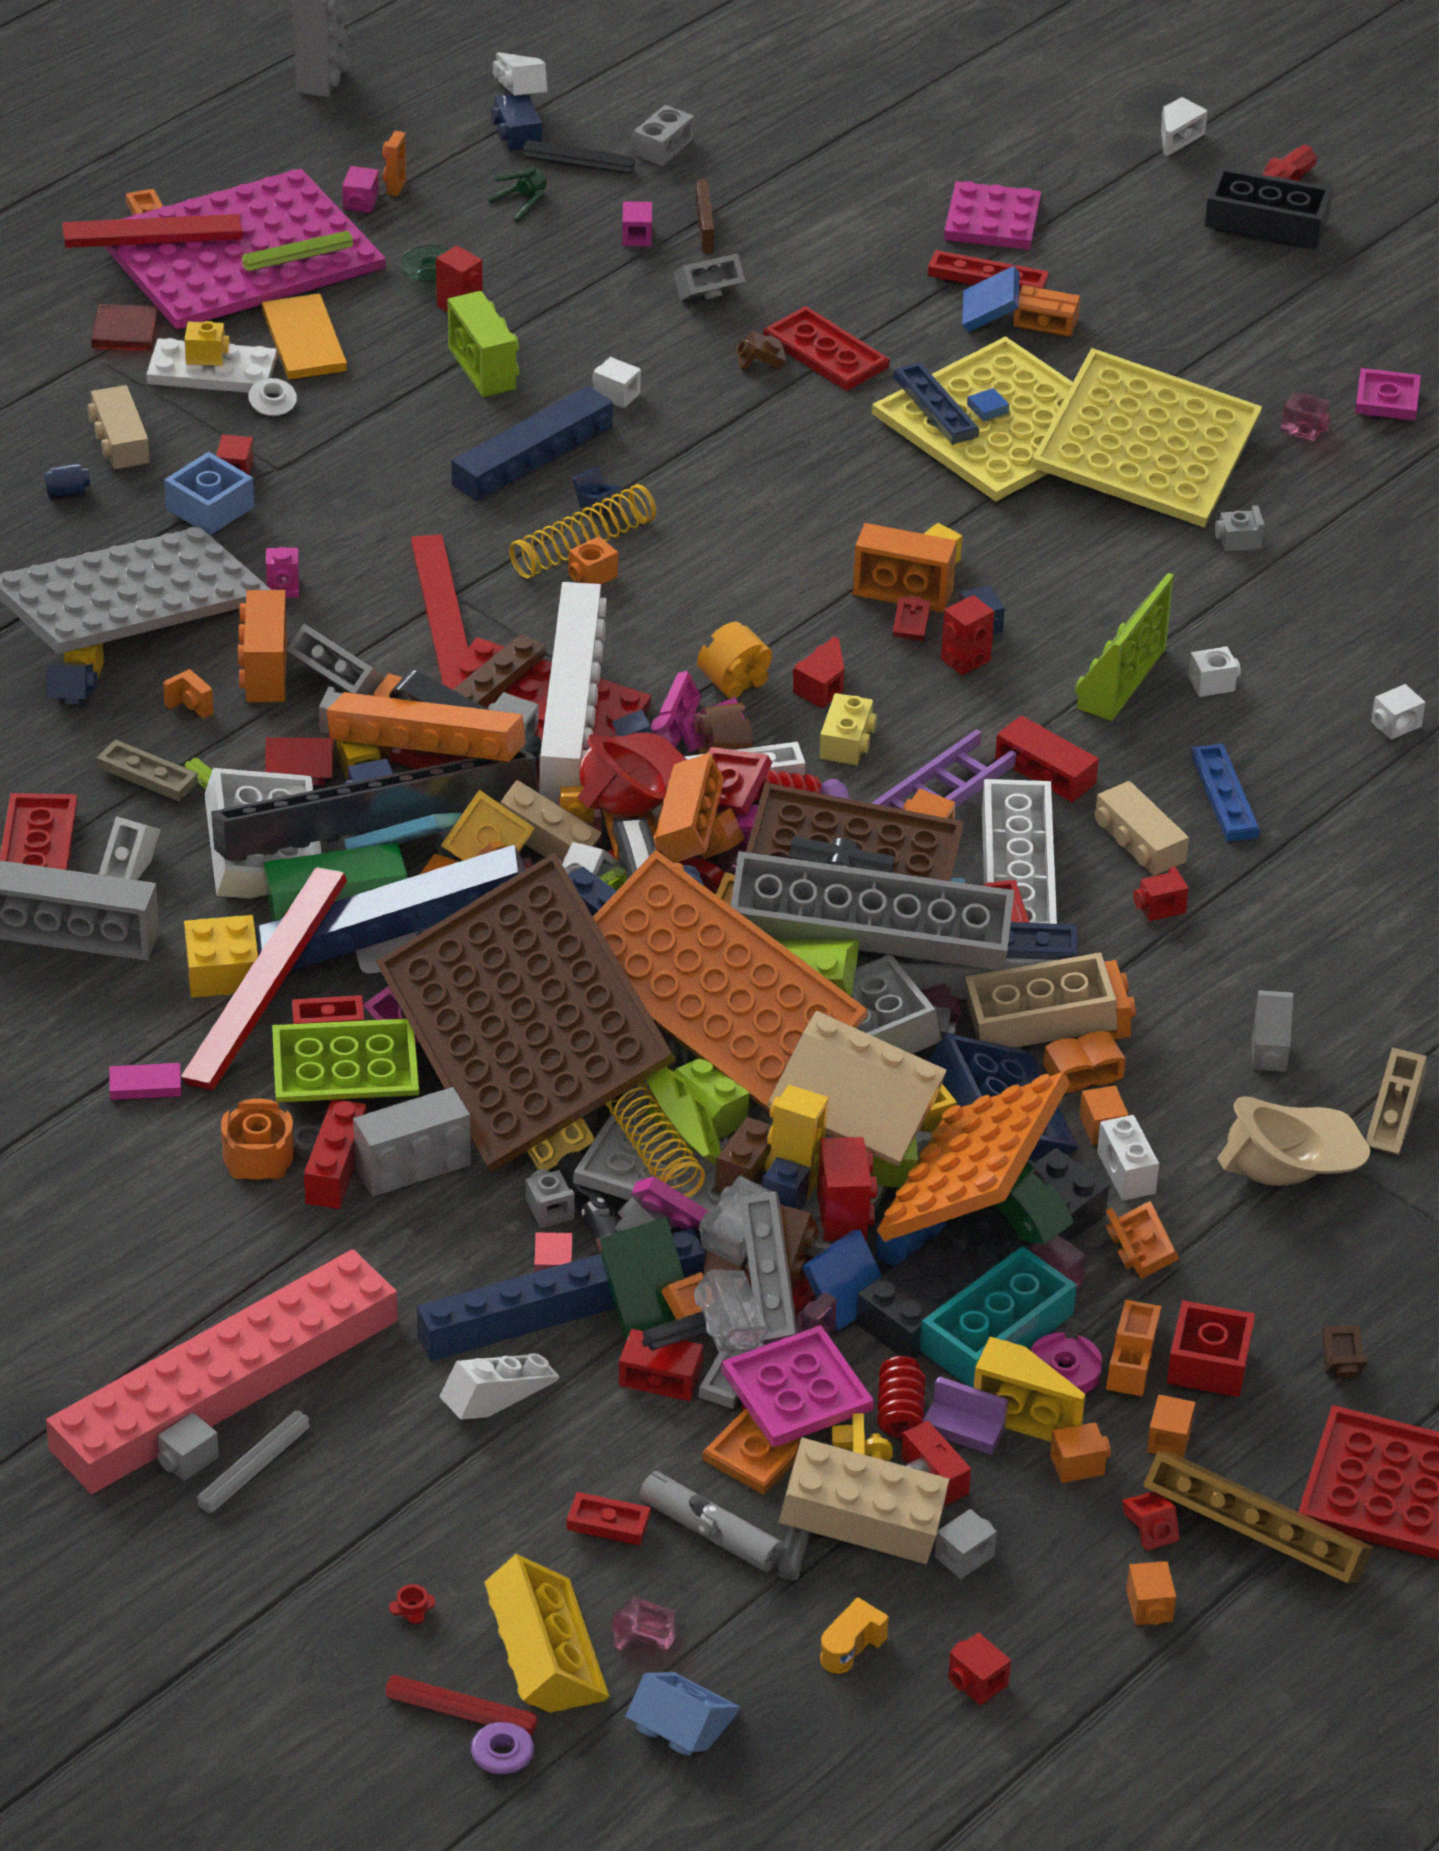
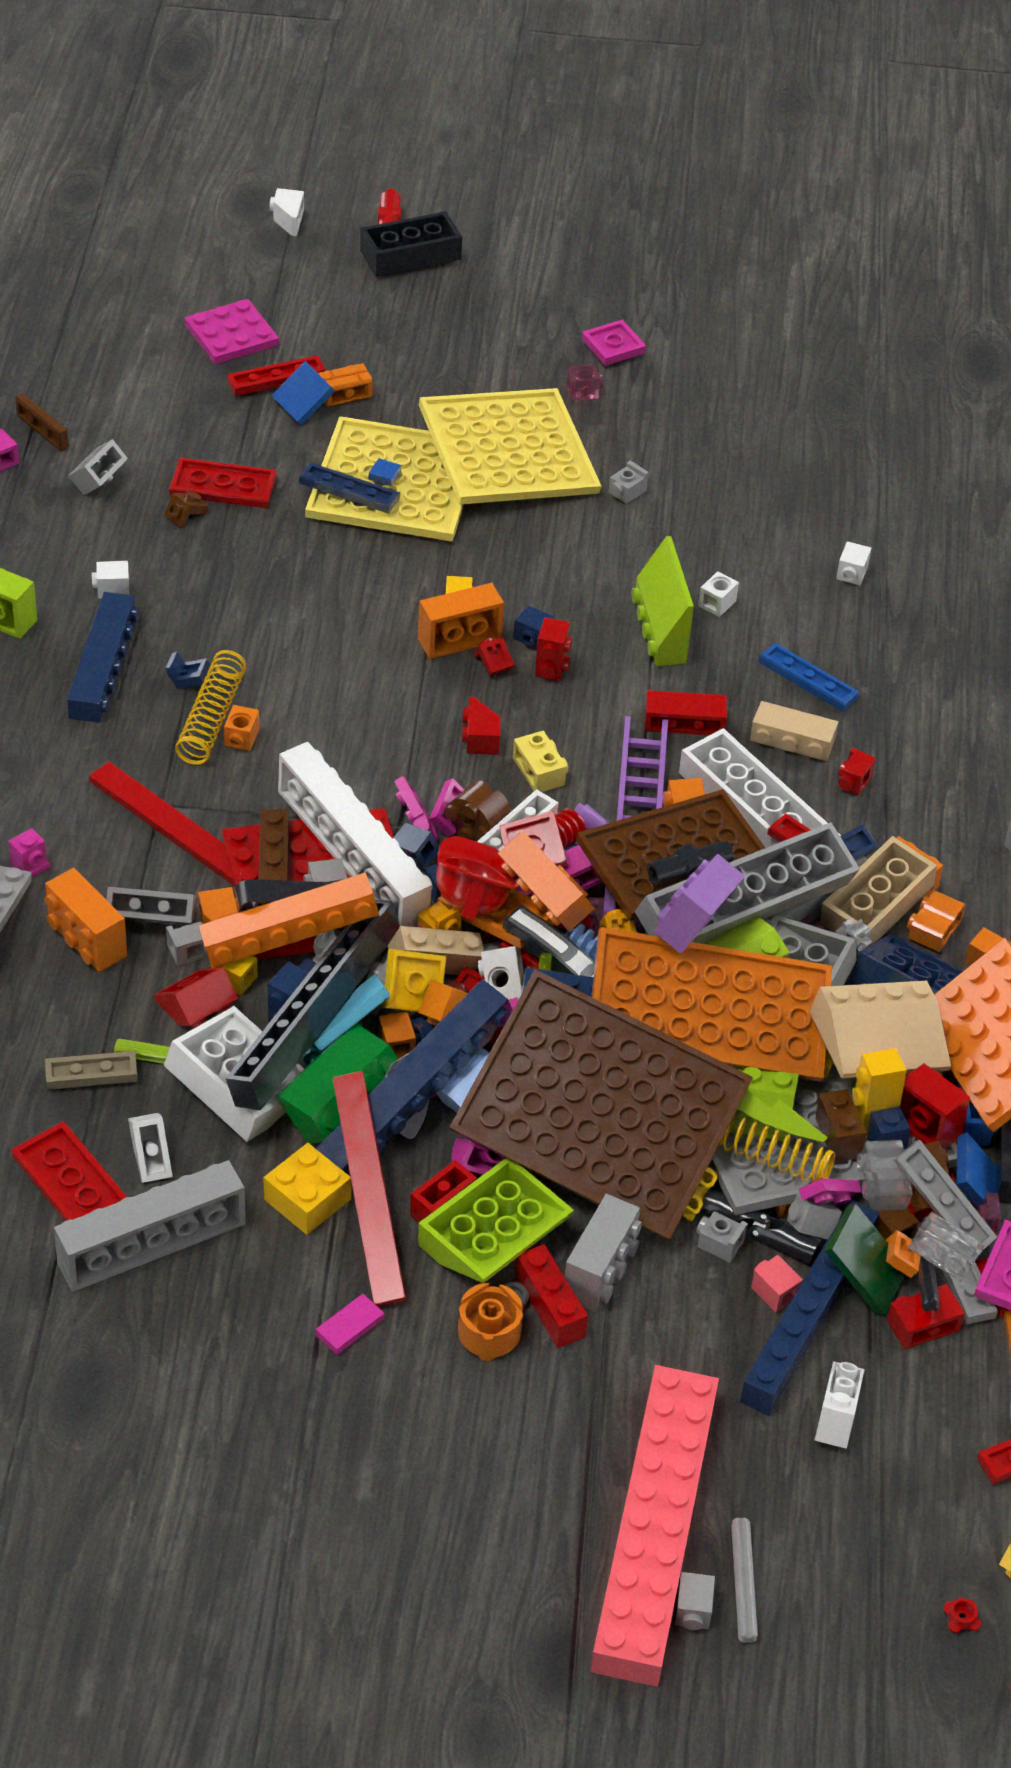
camera: 40 degrees left, 5 degrees up
orange bracket [163,669,214,719] -> none
light orange brick [697,622,772,699] -> none
none -> medium lavender brick [653,854,745,954]
none -> light grey gear [835,919,873,955]

